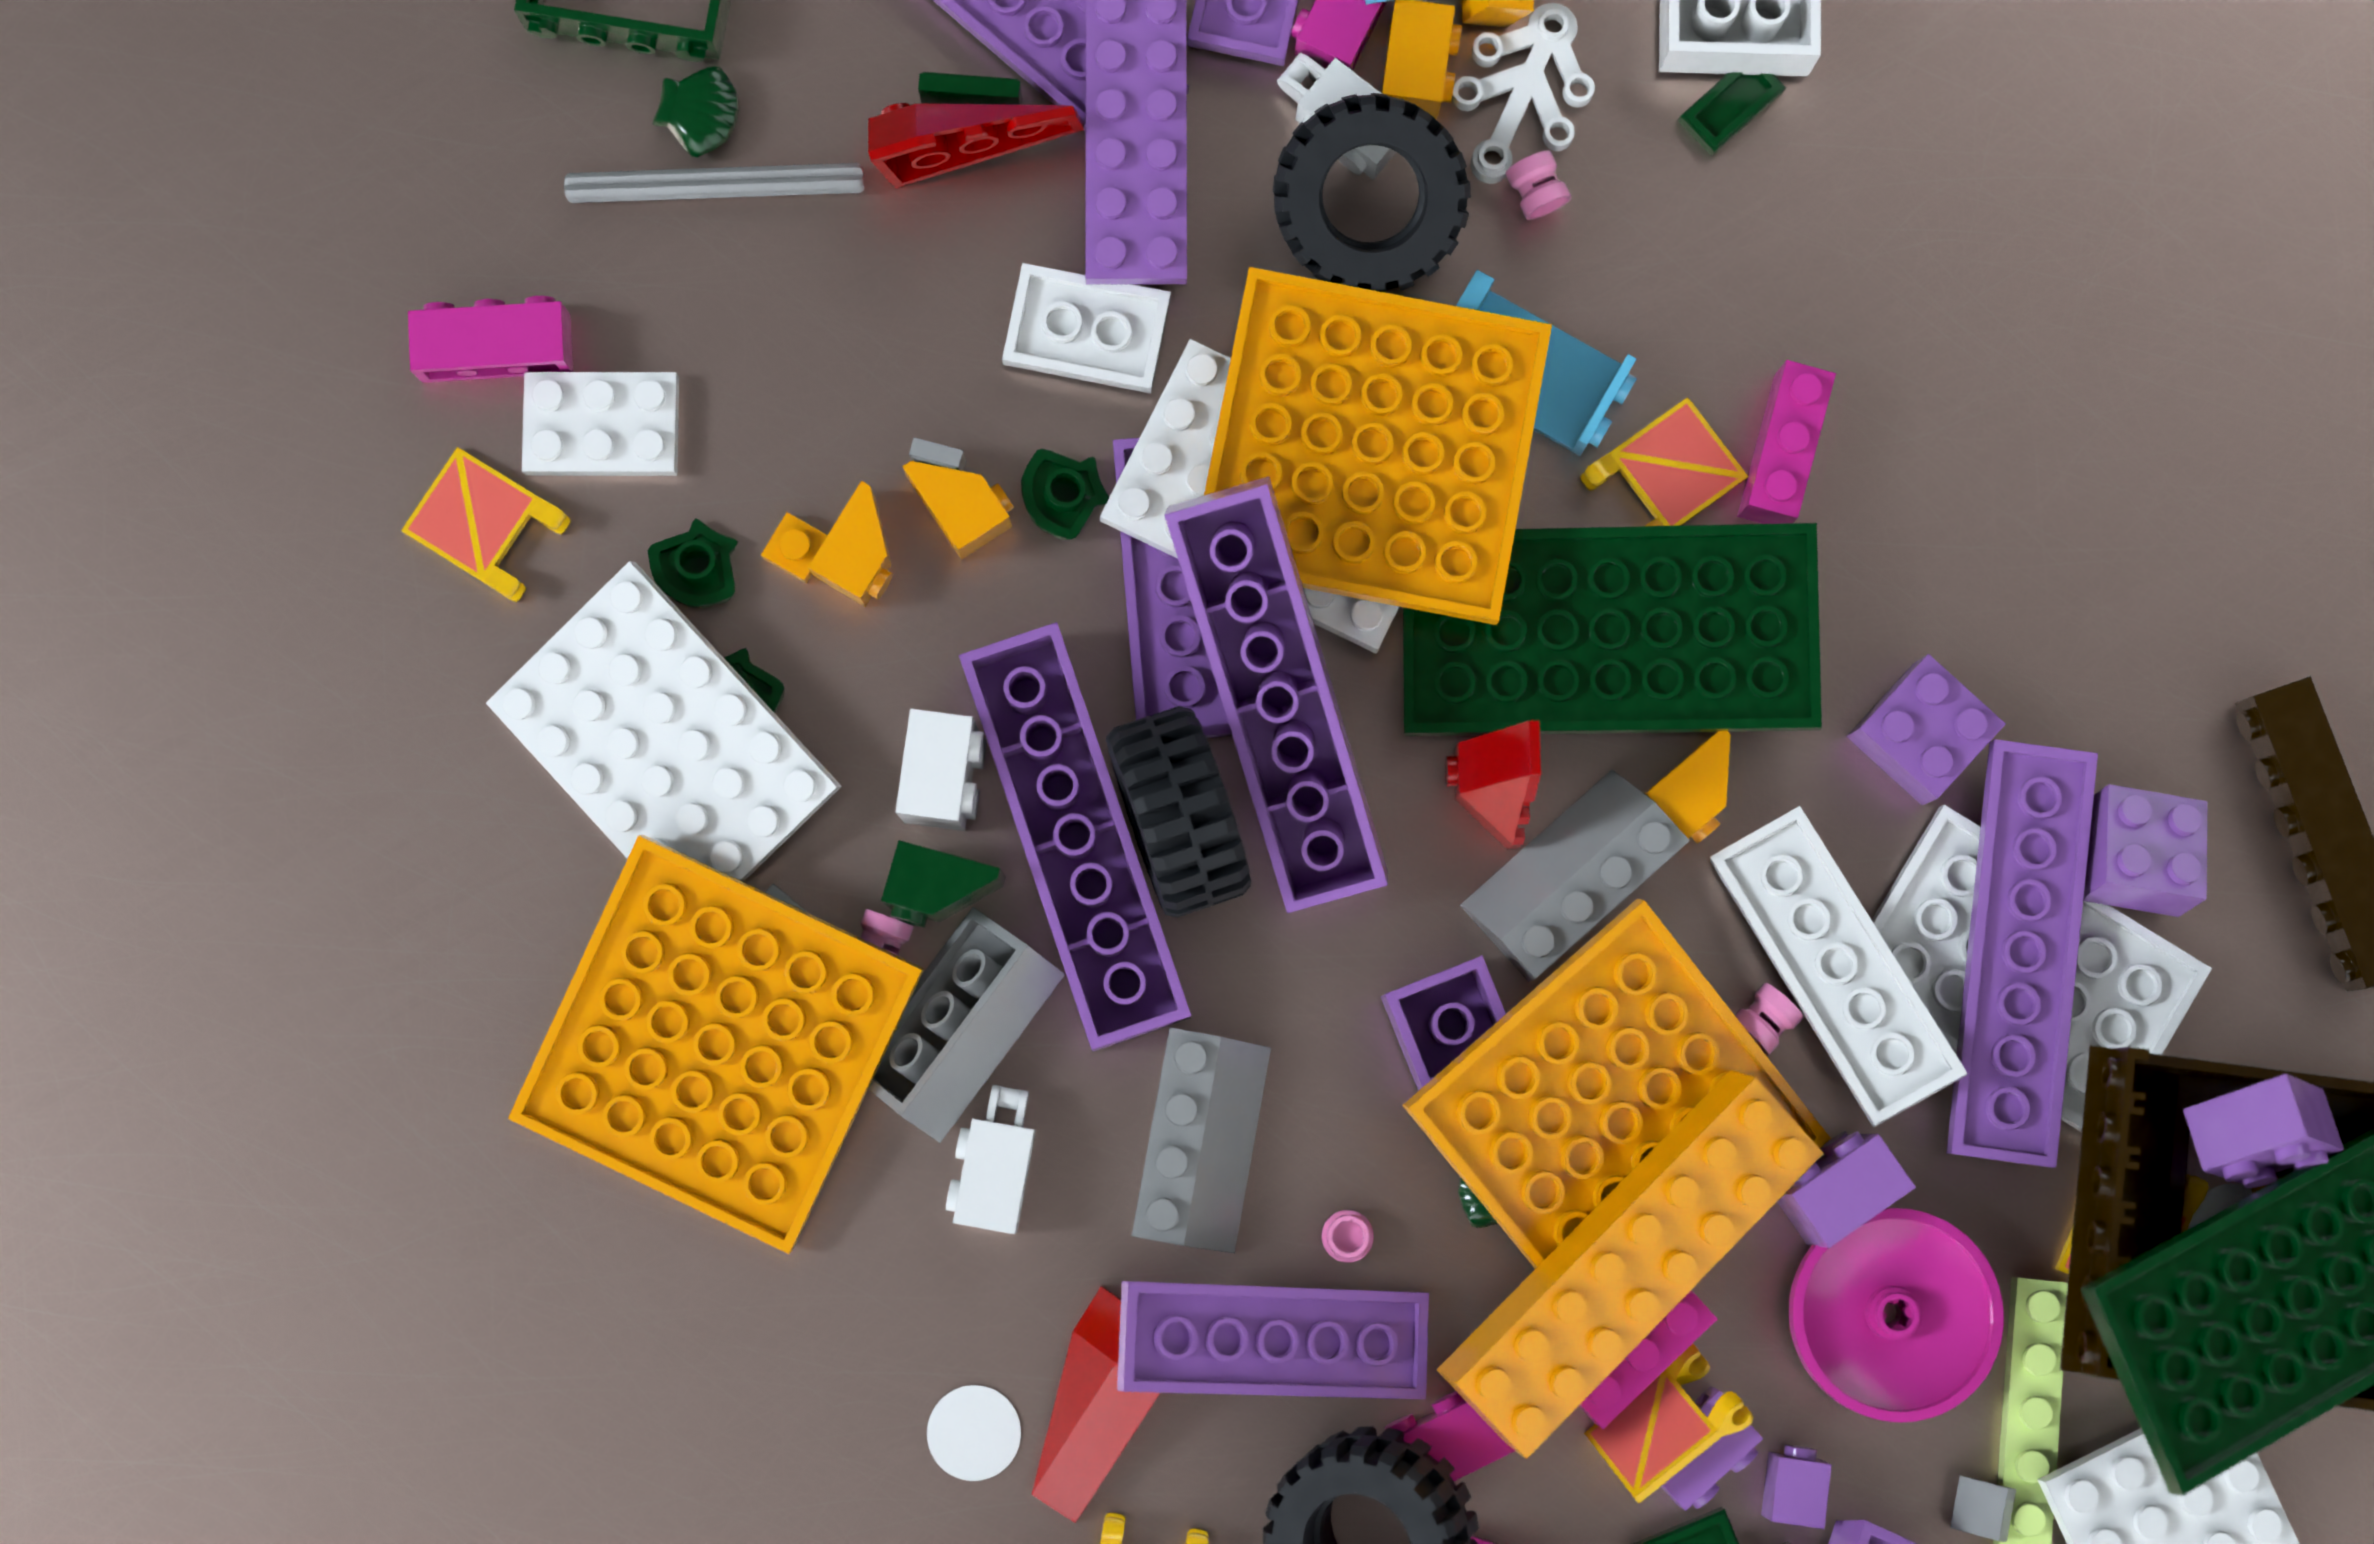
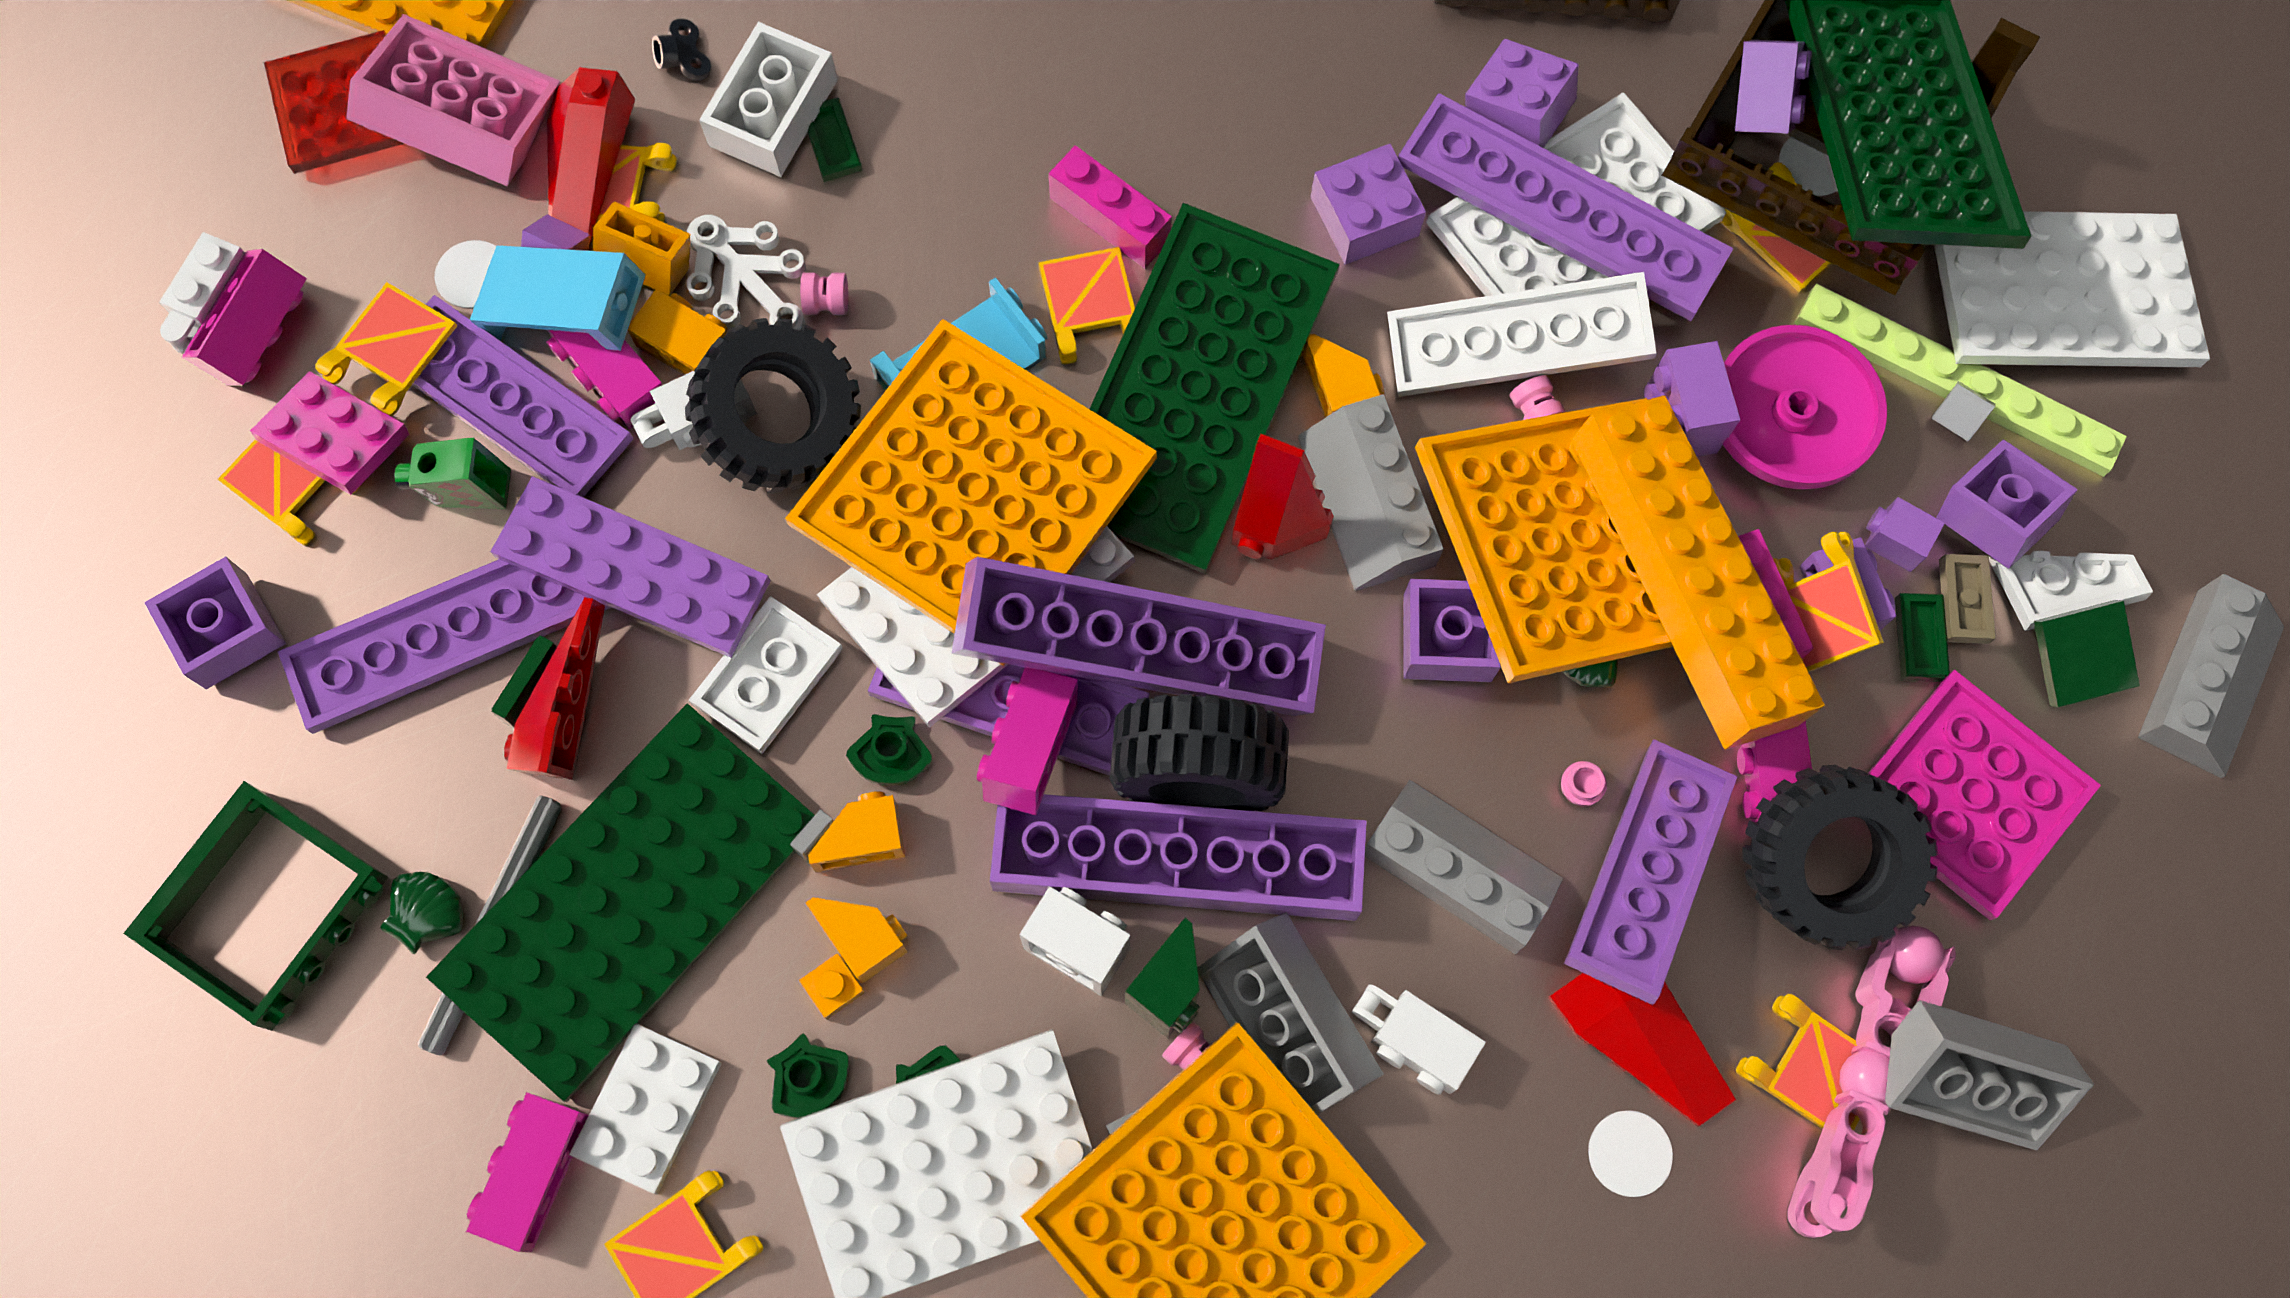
camera: 65 degrees left, 10 degrees down
none -> dark green plate [426,703,815,1102]
none -> dark pink brick [977,667,1078,815]

